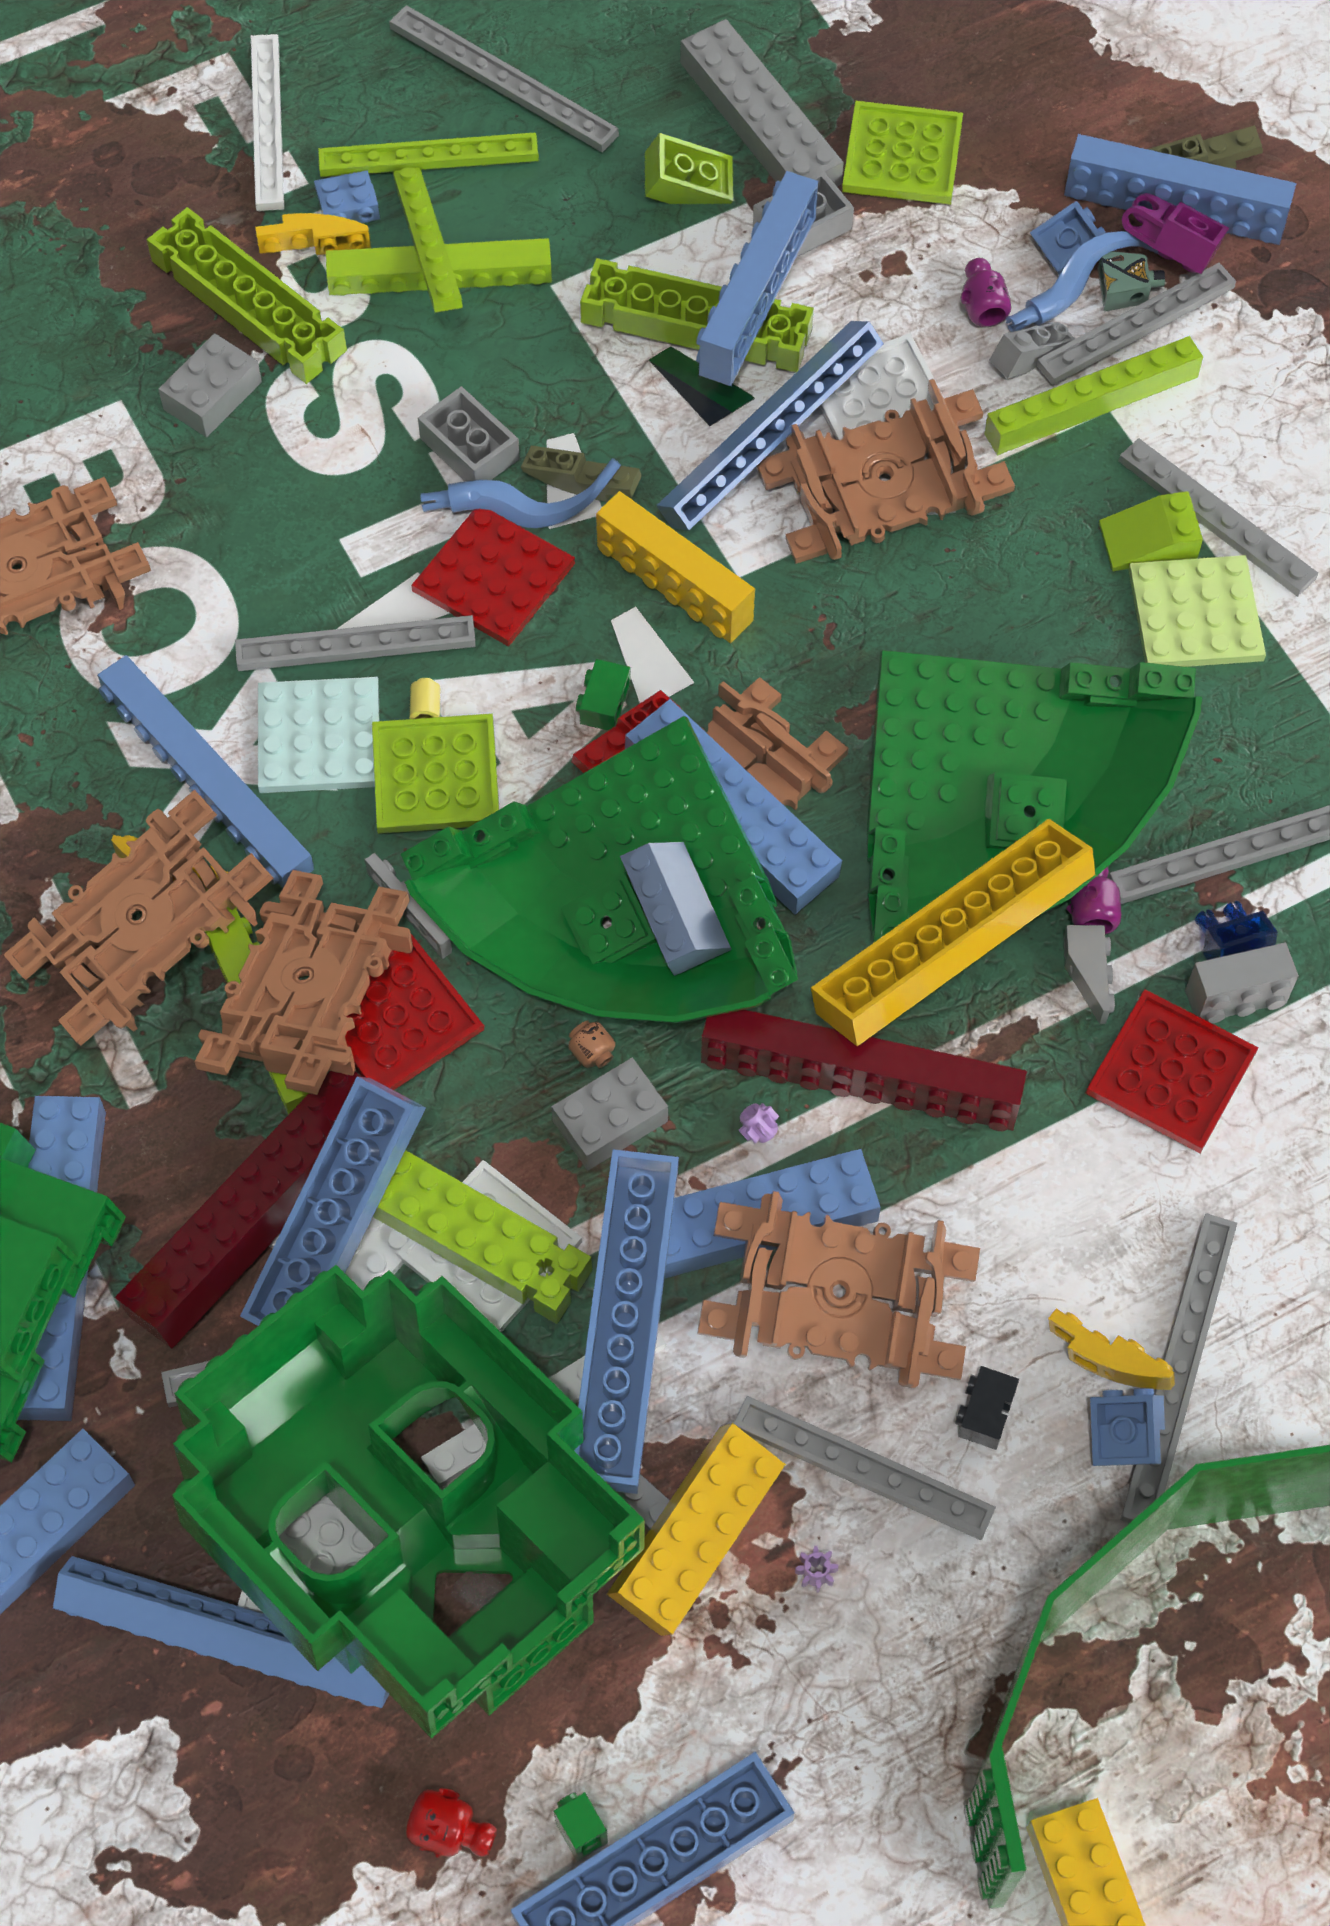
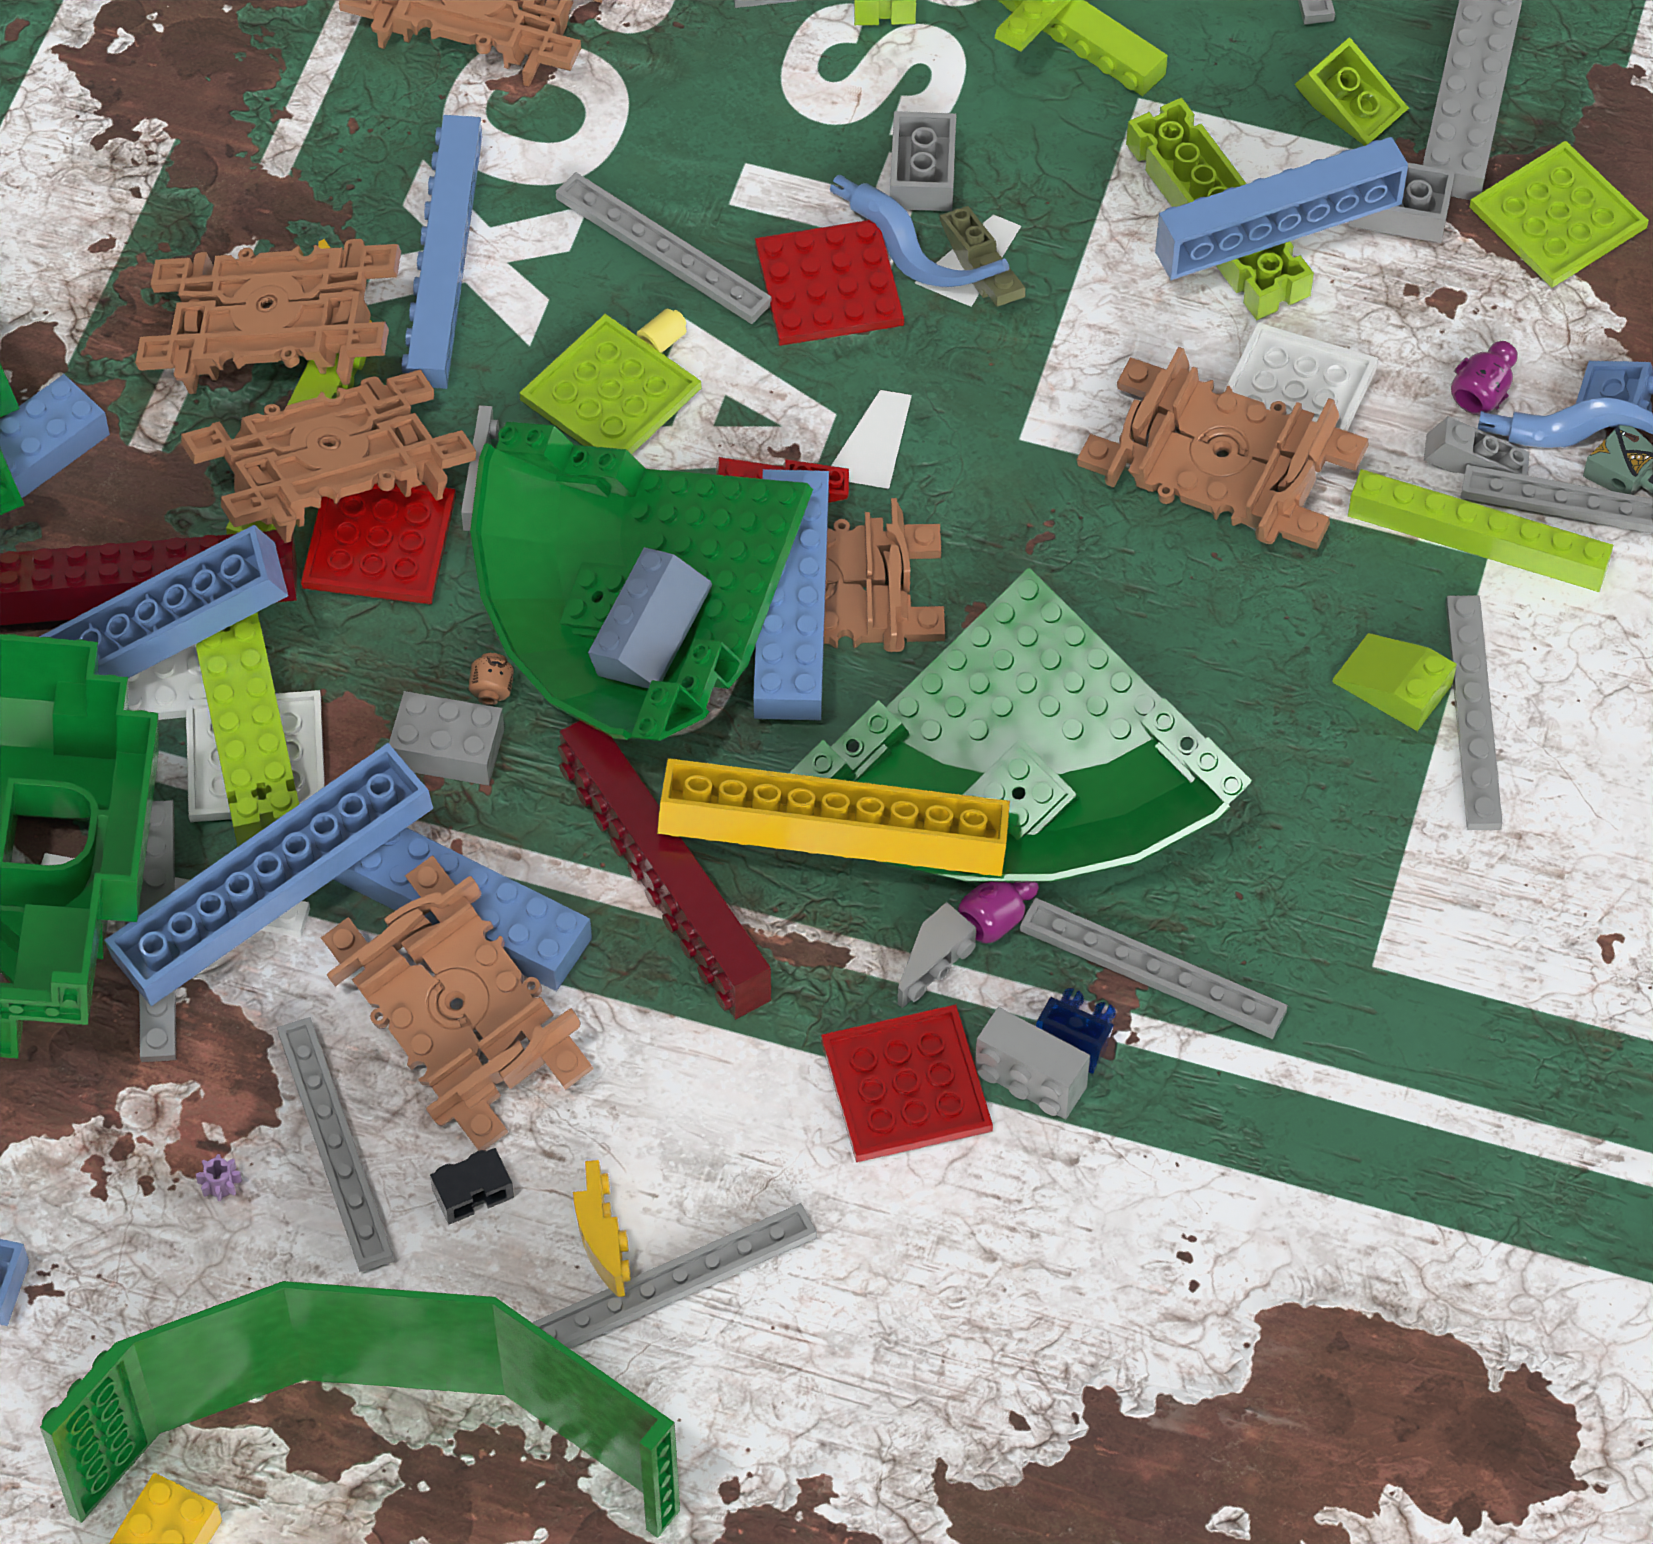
camera: 45 degrees right, 5 degrees down
light aqua plate [258,677,380,793] -> none
white sticker [337,572,450,629] -> none
green brick [576,659,631,731] -> none
yellow brick [596,491,755,644] -> none
yellow brick [607,1423,786,1636] -> none
dark green sticker [649,346,755,426] -> none
medium blue brick [656,321,884,530] -> none
lavender gear [739,1103,779,1143] -> none
medium blue plate [1090,1389,1165,1466] -> none
yellowish green plate [1128,555,1266,667] -> none

